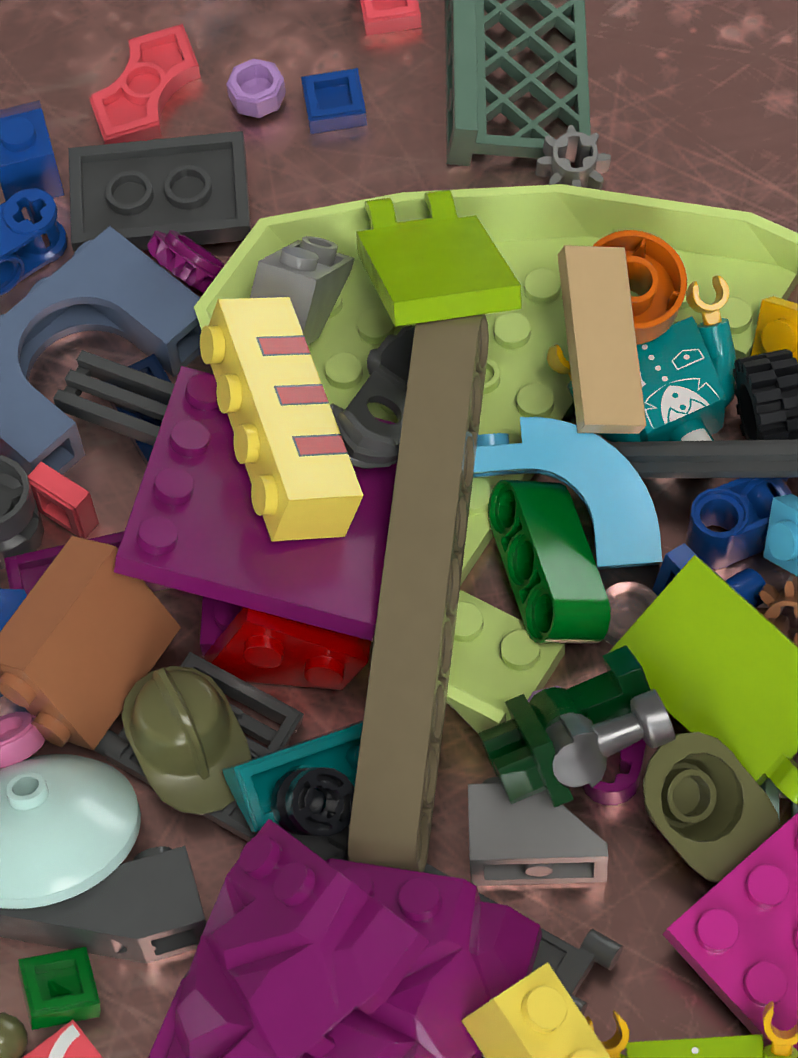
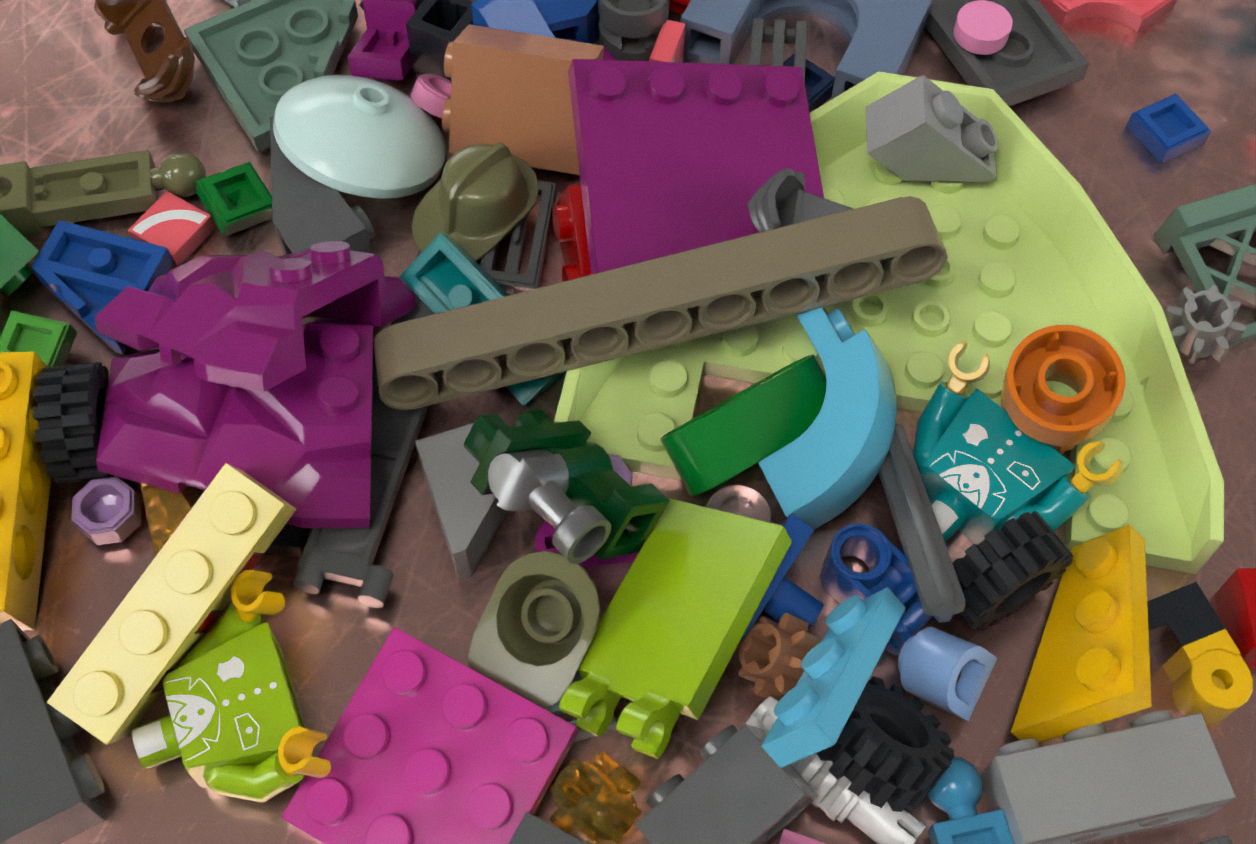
camera: 65 degrees right, 0 degrees up
magenta gear [147,230,225,294] -> none
light yellow brick [200,297,364,542] -> none
lavender tile [227,58,286,118] -> none
black wheel [271,767,354,836] -> none
lime tile [356,190,522,327] -> none
tan tile [558,245,646,434] -> none
none -> bright pink tile [953,0,1013,55]

